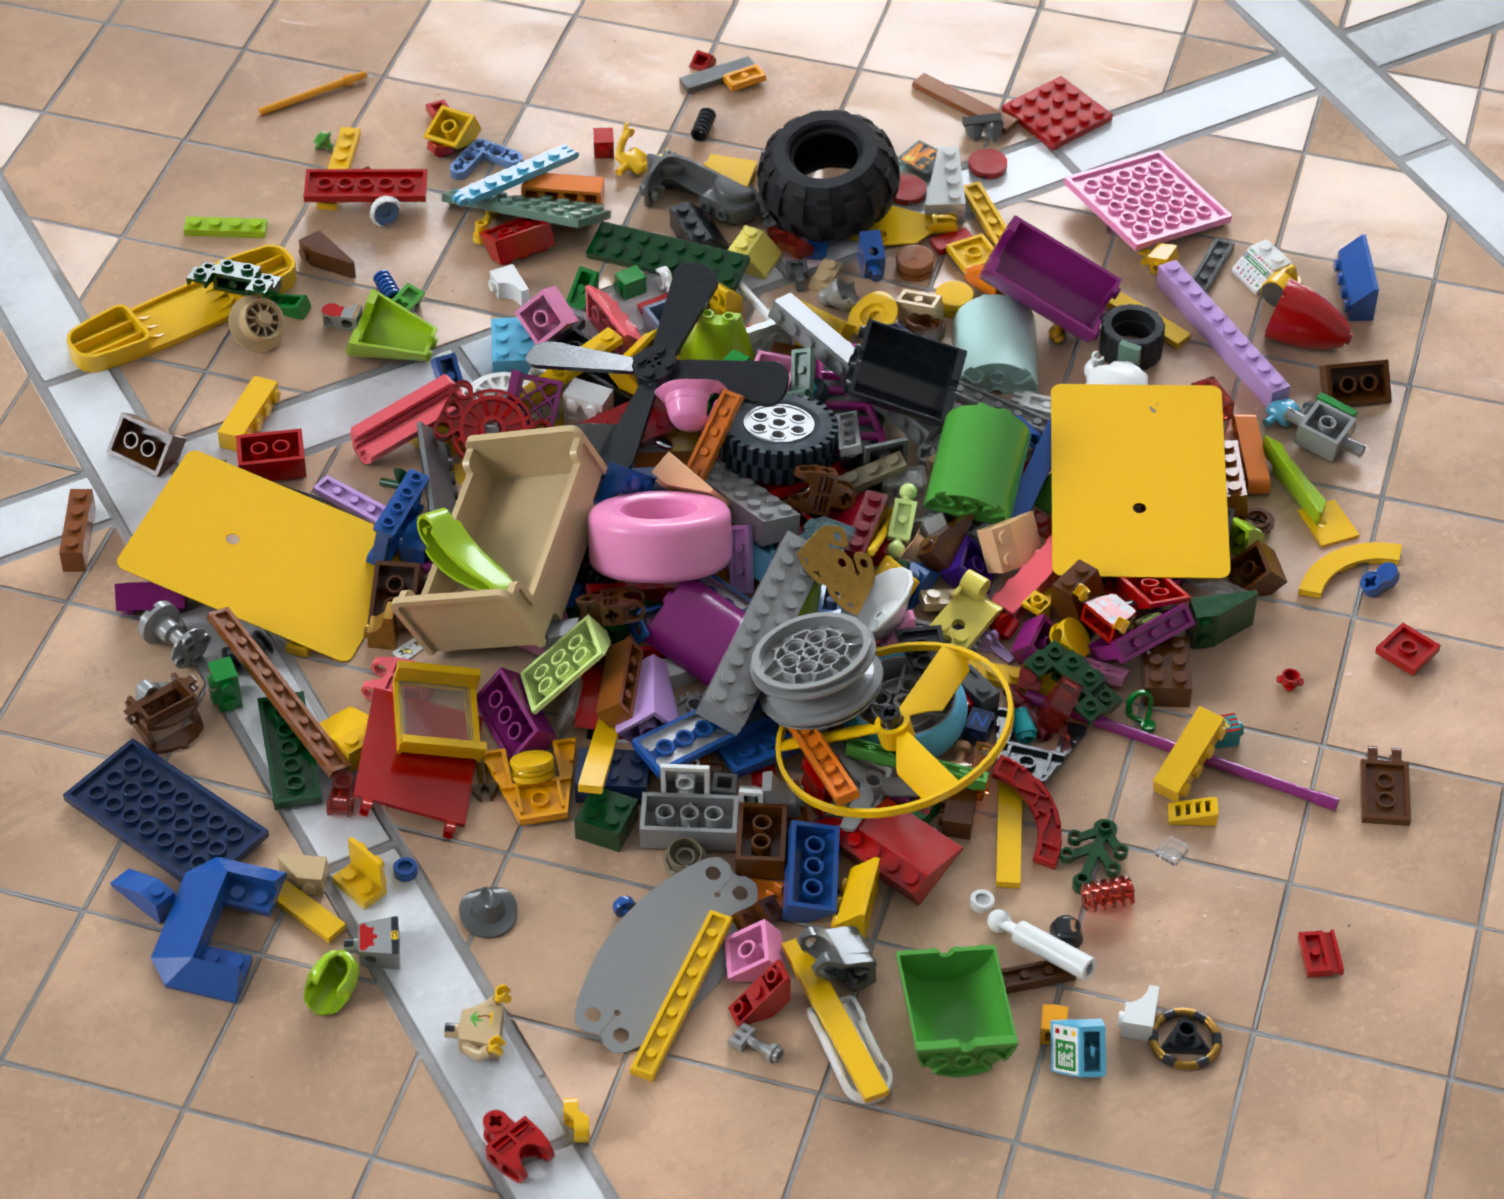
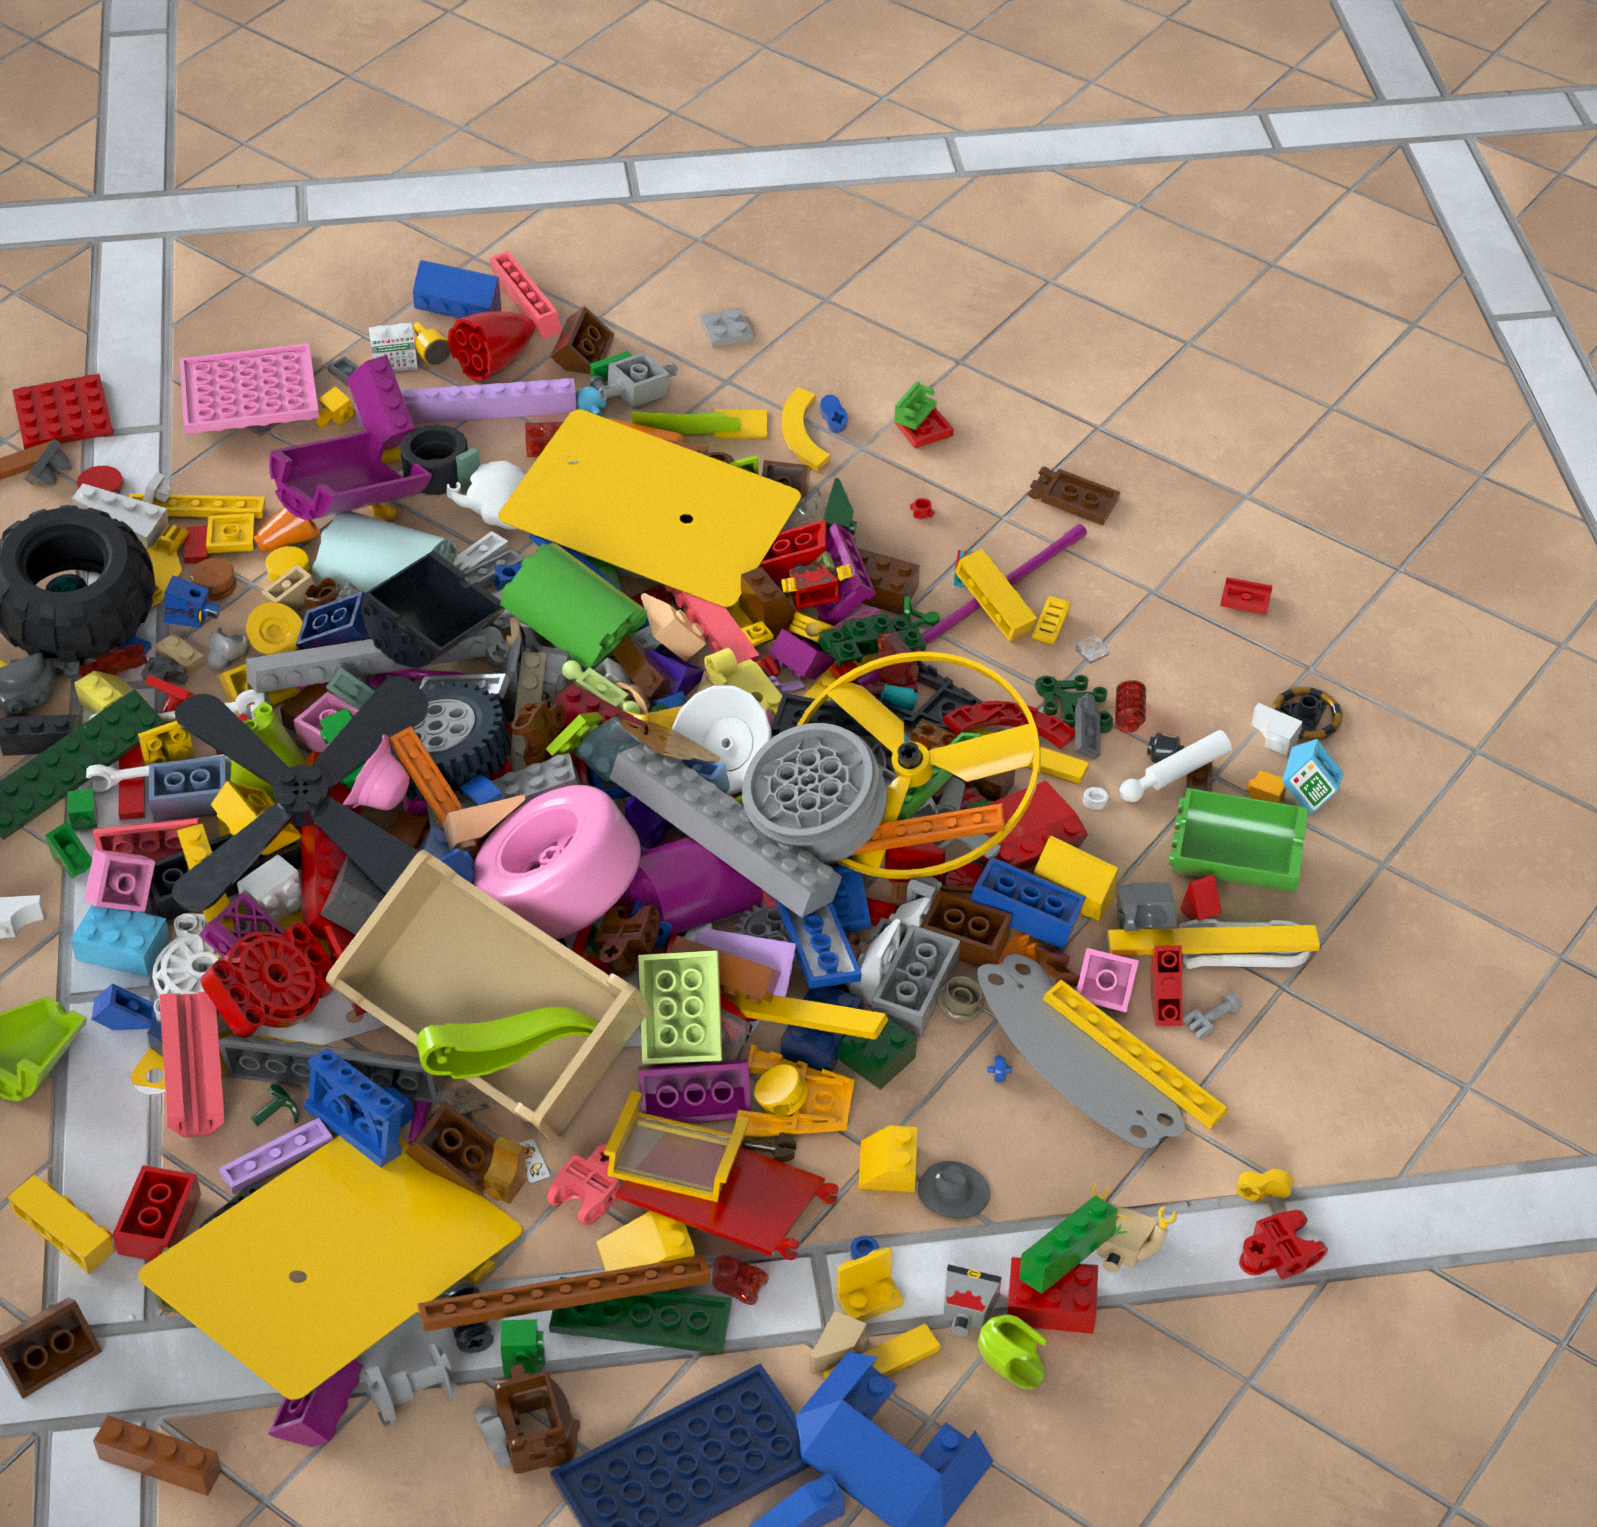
camera: 70 degrees left, 0 degrees up
none -> white tile [143,472,172,504]
none -> red tile [145,674,195,722]
none -> magenta slope [347,355,415,451]
none -> blue slope [459,774,504,806]
none -> coral brick [489,251,562,339]
none -> lime plate [546,712,603,756]
none -> light grey plate [700,308,753,348]
none -> yellow slope [859,1125,917,1192]
none -> bright green hinge [895,381,937,430]
none -> red brick [1007,1257,1098,1334]
none -> green brick [1019,1195,1118,1294]
none -> dark grey hinge [1075,693,1101,760]
none -> red slope [1180,875,1222,921]

